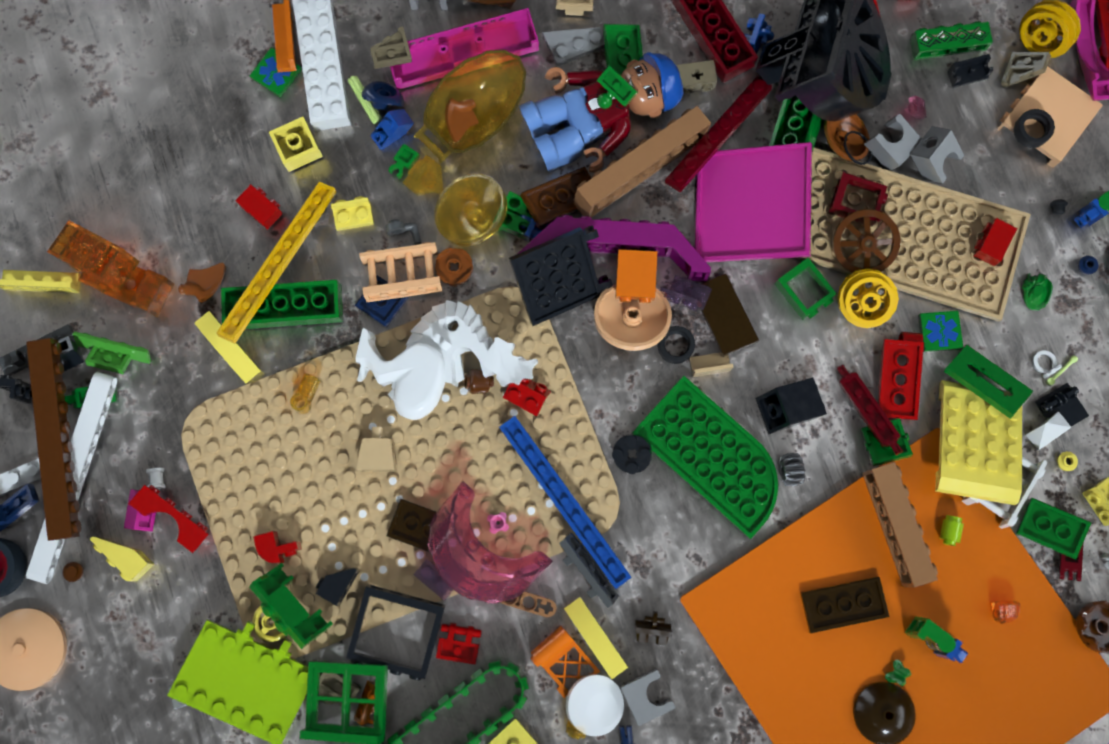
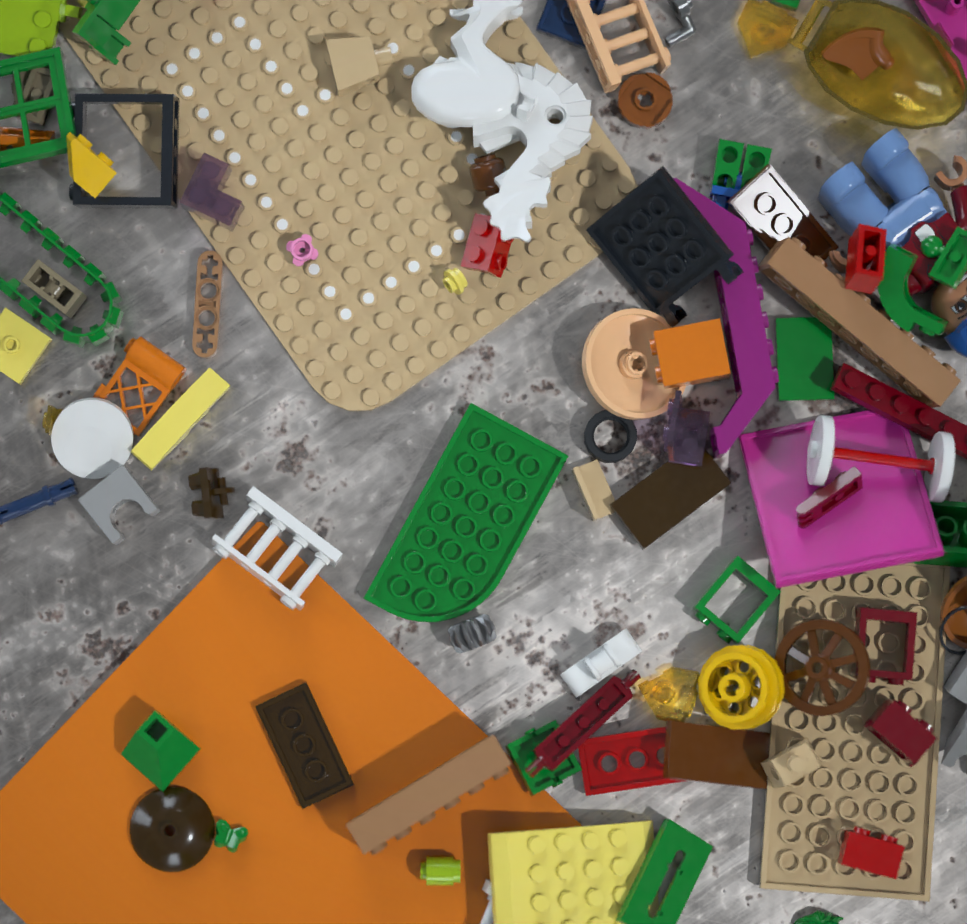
camera: 70 degrees right, 5 degrees up
black slope [315,568,360,606] -> none
dark brown tile [386,499,457,557] -> none
clear pink windscreen [428,481,553,604] -> none
clear yellow dish [434,174,507,246] -> none
red plate [436,623,482,665] -> none
blue plate [499,416,632,589] -> none
dark grey hinge [559,532,619,608] -> none
black plate [612,434,652,474] -> none
black slope [755,377,827,434] -> none
green hips [904,616,968,663] -> none
green tile [918,311,964,352] -> none
none -> dark tan brick [21,259,88,318]
none -> yellow slope [66,132,117,198]
none -> green slope [121,710,201,792]
none -> white fence [211,486,343,611]
none -> light yellow plate [442,268,468,295]
none -> white beam [560,628,642,698]
none -> clear yellow plate [638,666,700,722]
none -> reddish brown tile [663,721,770,789]
none -> tan torso [760,738,821,788]
none -> green tile [775,317,834,402]
none -> dark red hinge [796,466,863,528]
none -> white piece [807,415,955,503]
none -> red brick [845,223,887,294]
none -> dark red brick [863,700,937,767]
none -> green arch [878,243,948,336]

